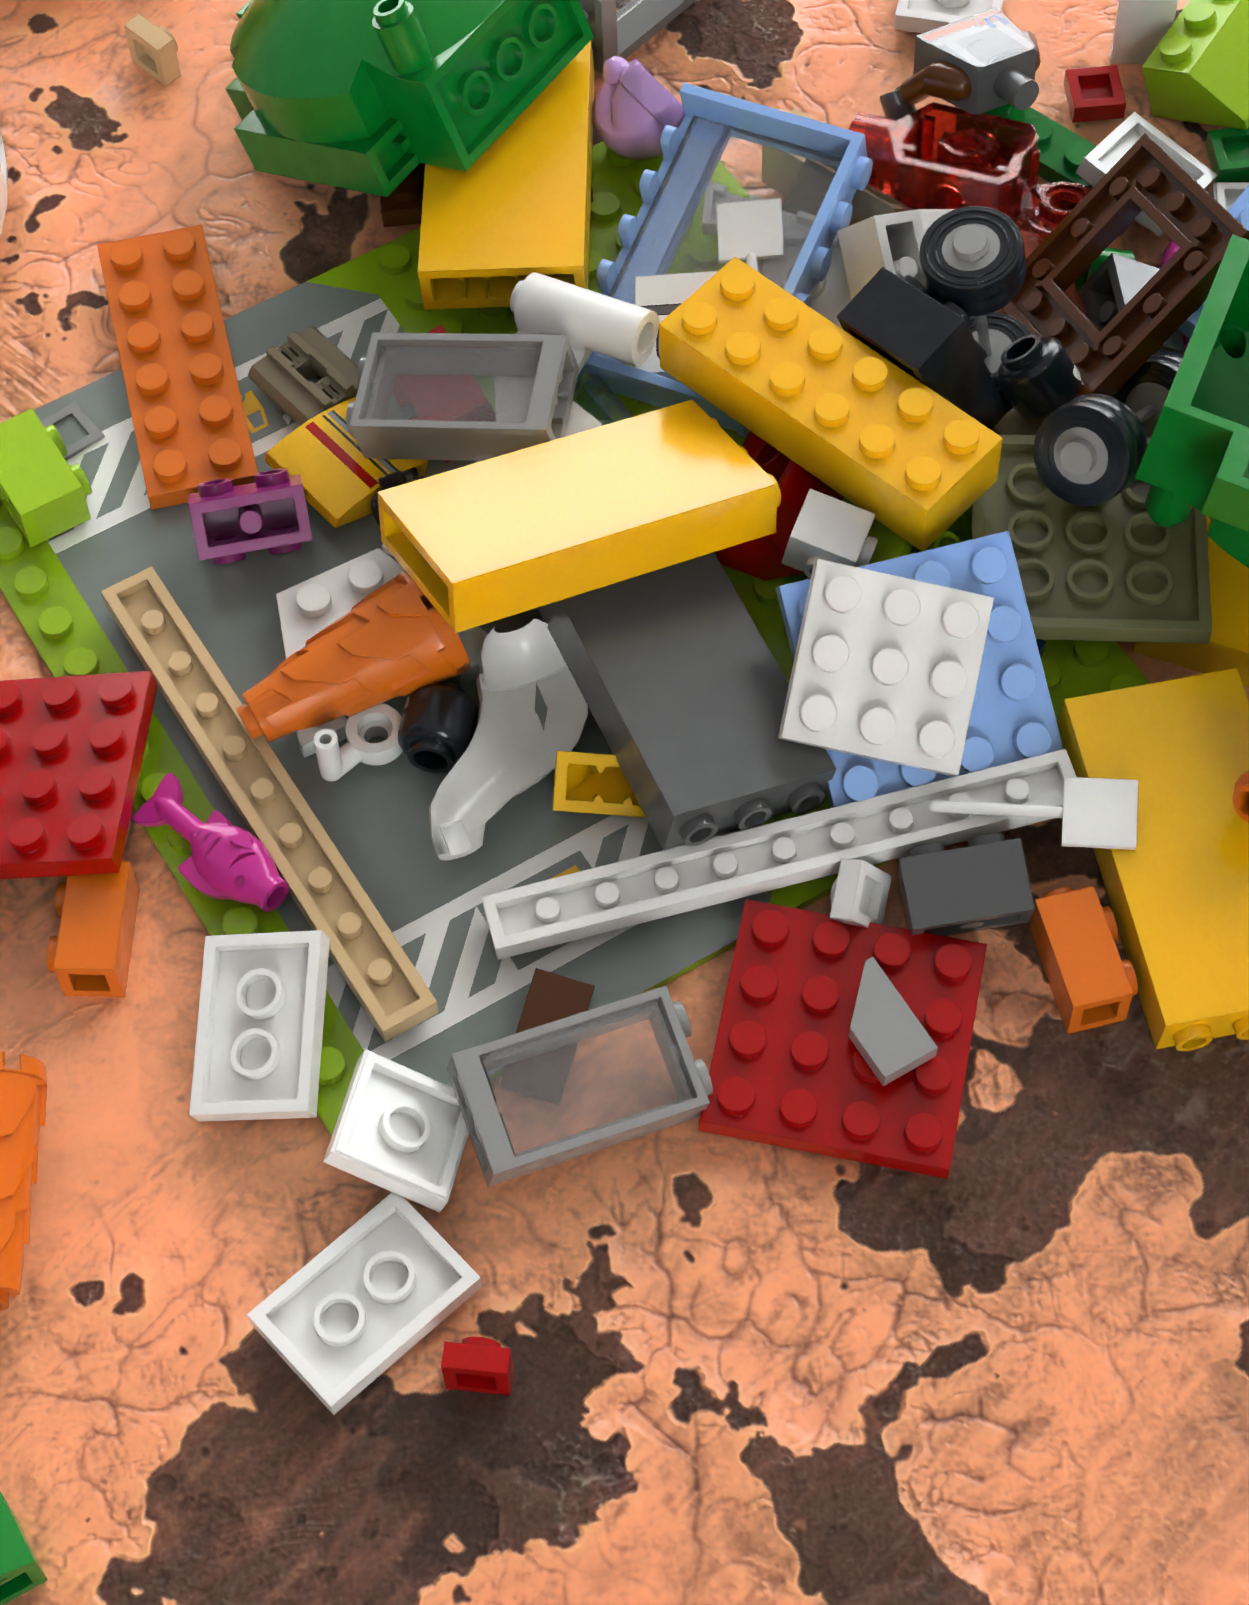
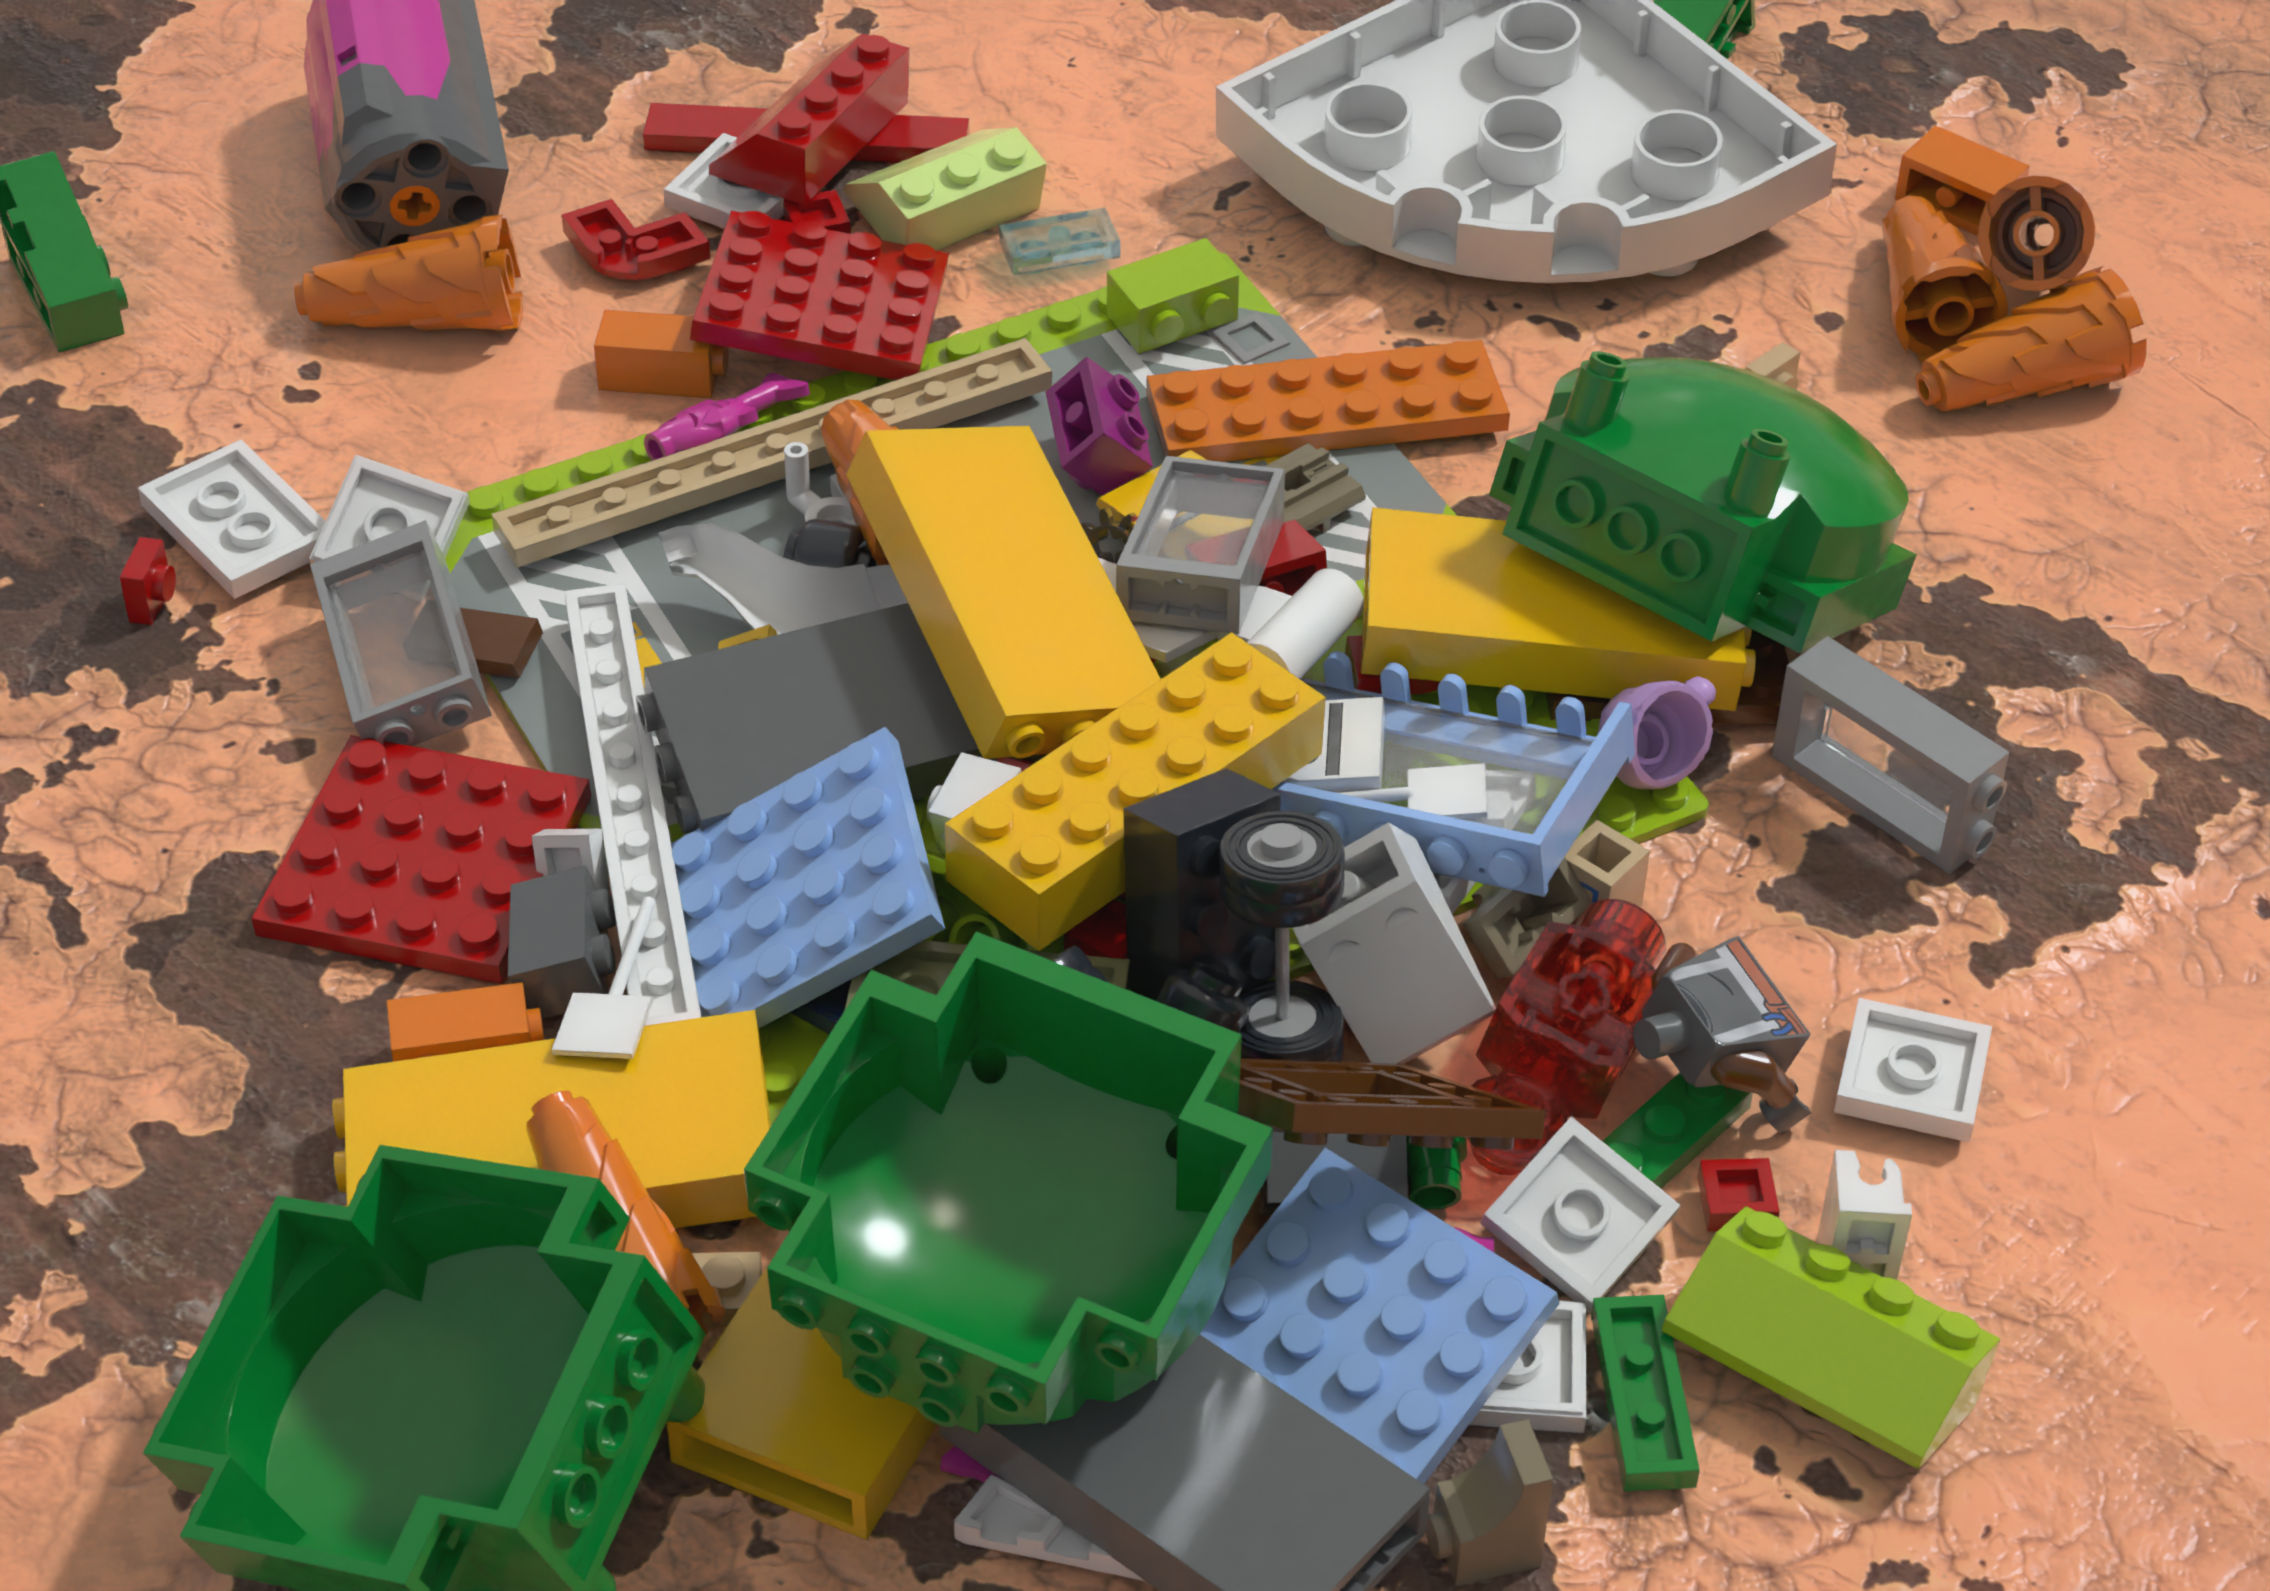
camera: 90 degrees right, 15 degrees down
white plate [189,930,330,1122] -> none
white plate [778,559,994,776] -> none
light grey tile [848,957,938,1086] -> none

